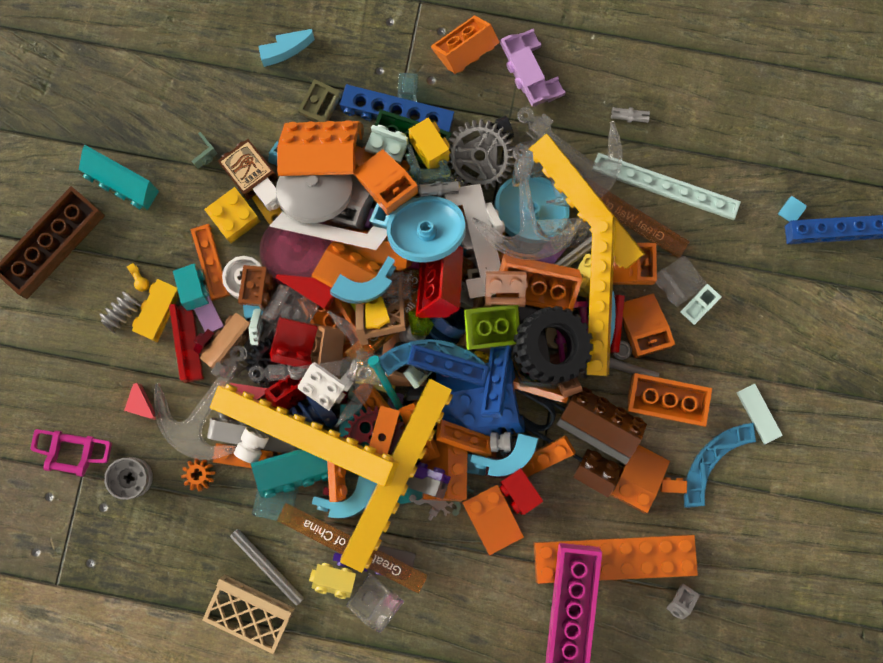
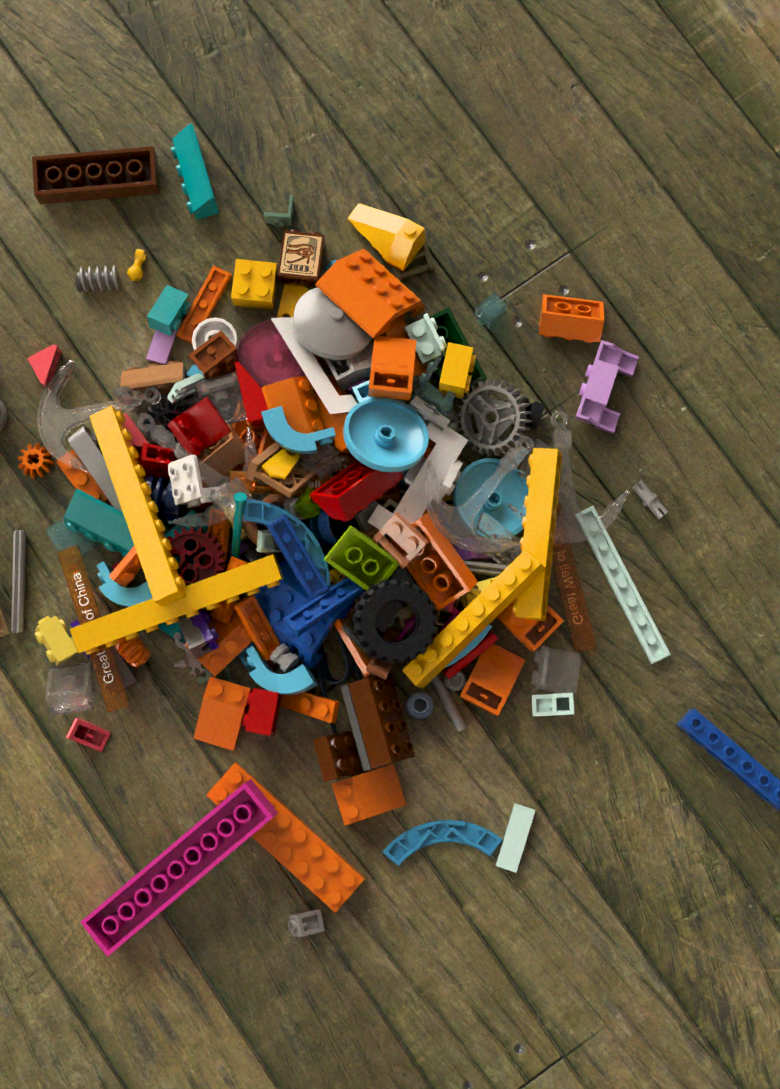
camera: 45 degrees right, 0 degrees up
yellow brick [132,279,179,342] -> none
red fence [169,304,204,383] -> none
dark red plate [193,329,214,354] -> none
white wheel [234,427,269,463] -> none
white brick [253,178,280,211] -> none
medium azure slope [259,29,315,67] -> none
blue brick [340,84,454,132] -> none
orange tile [369,406,400,455] -> none
orange slope [628,373,712,427] -> none
orange piece [660,477,687,493] -> none
medium azure slope [778,196,807,222] -> none
none -> coral slope [66,718,111,752]
none -> orange gear [115,637,150,667]
none -> yellow wedge [348,204,426,271]
none -> sand blue head [406,692,434,720]

